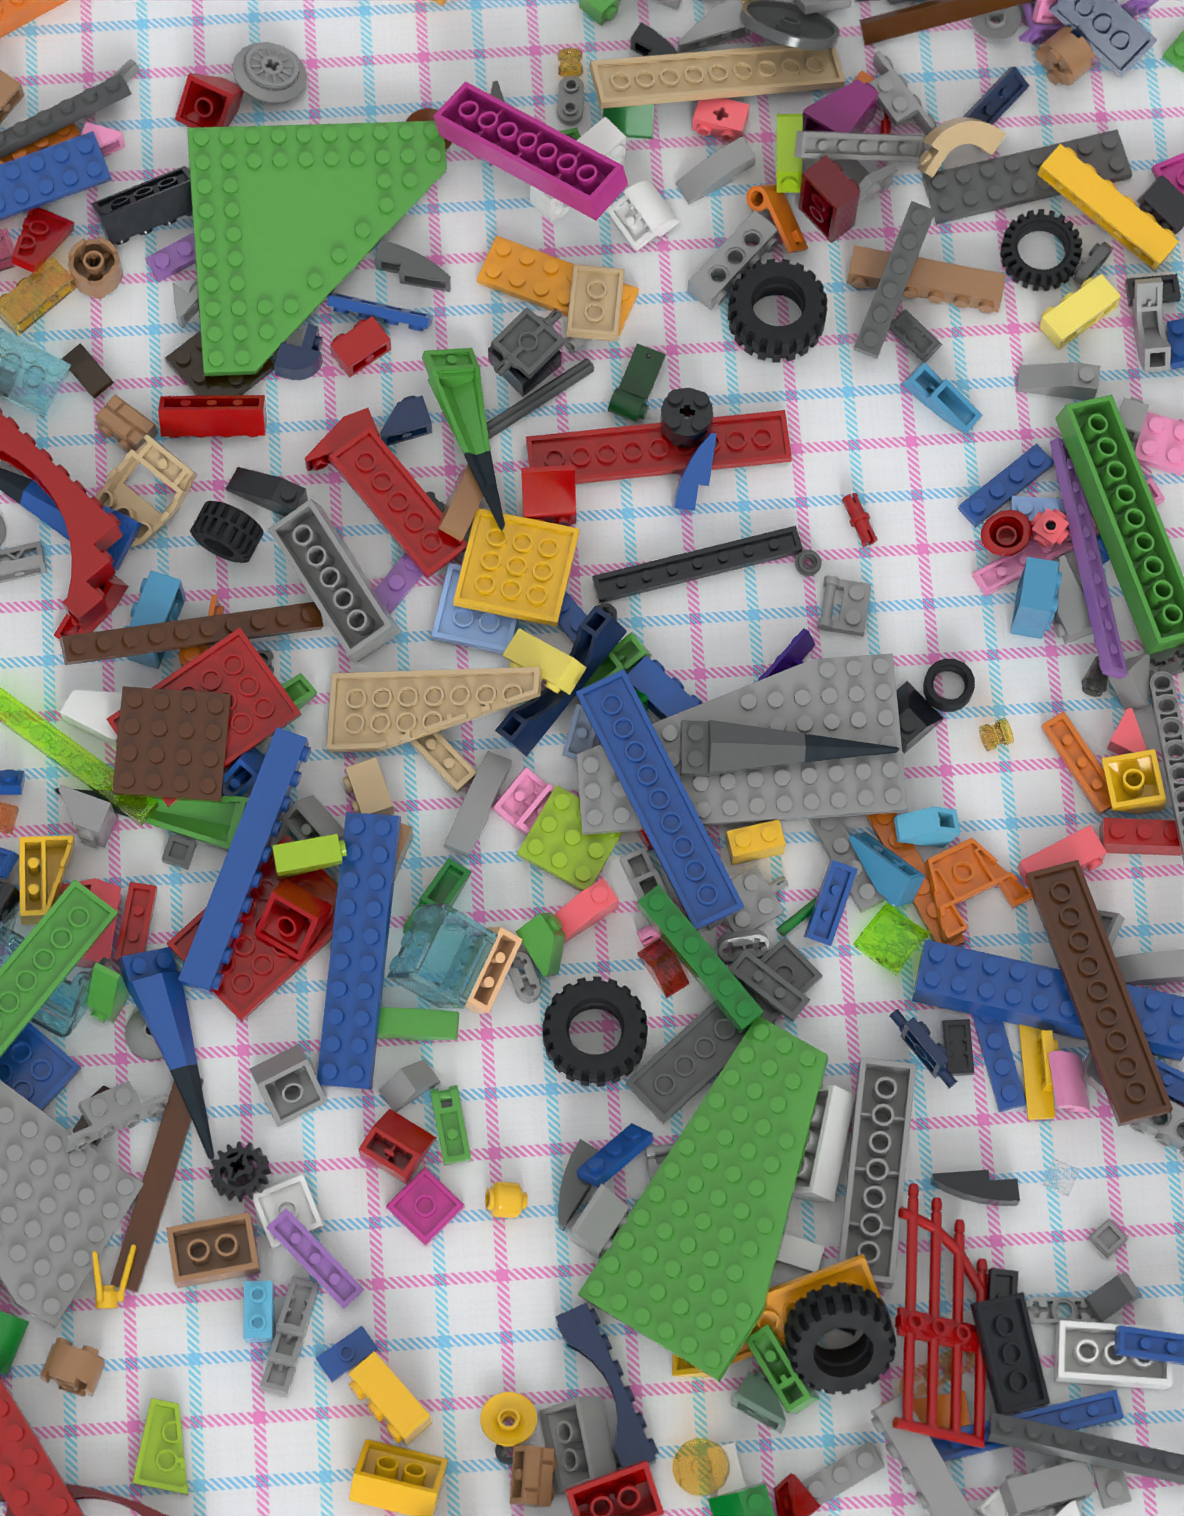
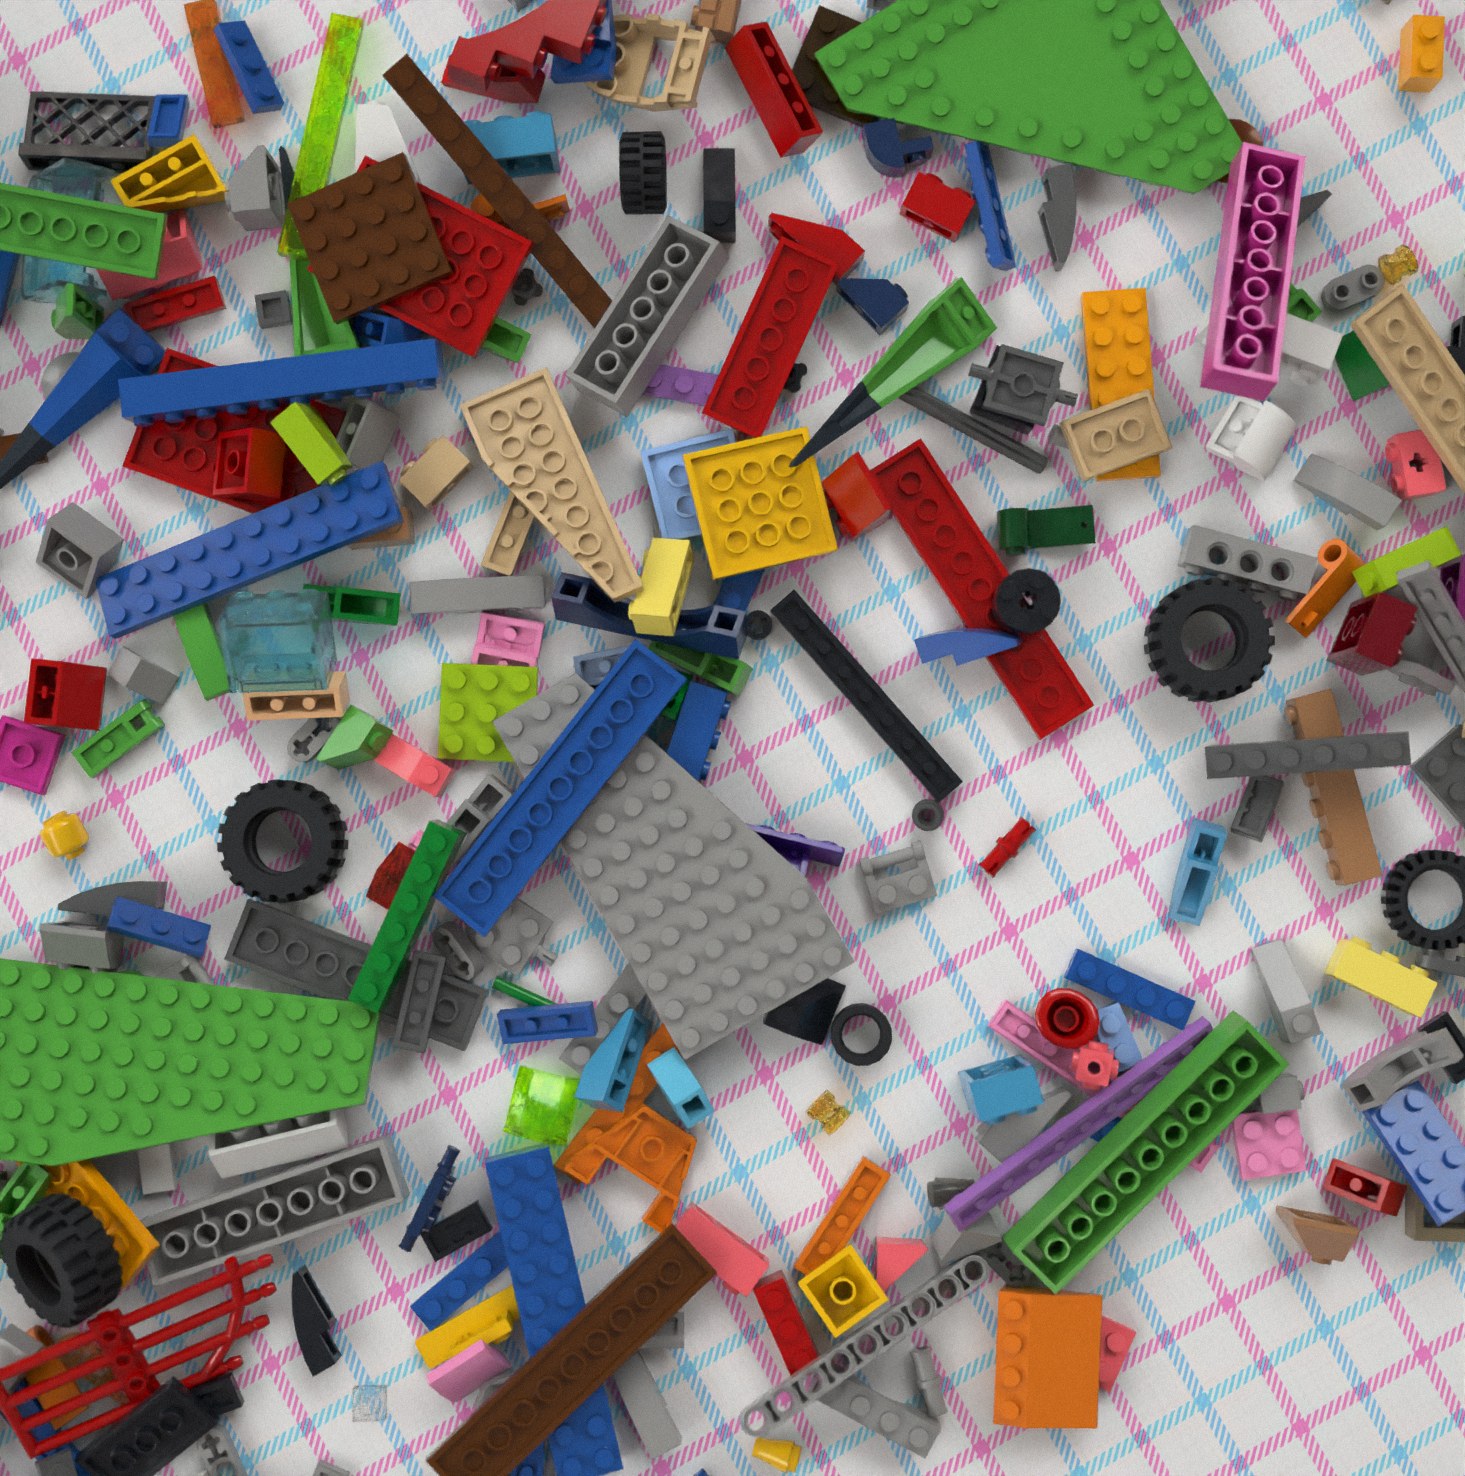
camera: 65 degrees right, 15 degrees up
medium nougat slope [438,463,483,541] -> none
dark grey plate [680,720,900,776] -> none
yellow brick [725,819,786,865] -> none

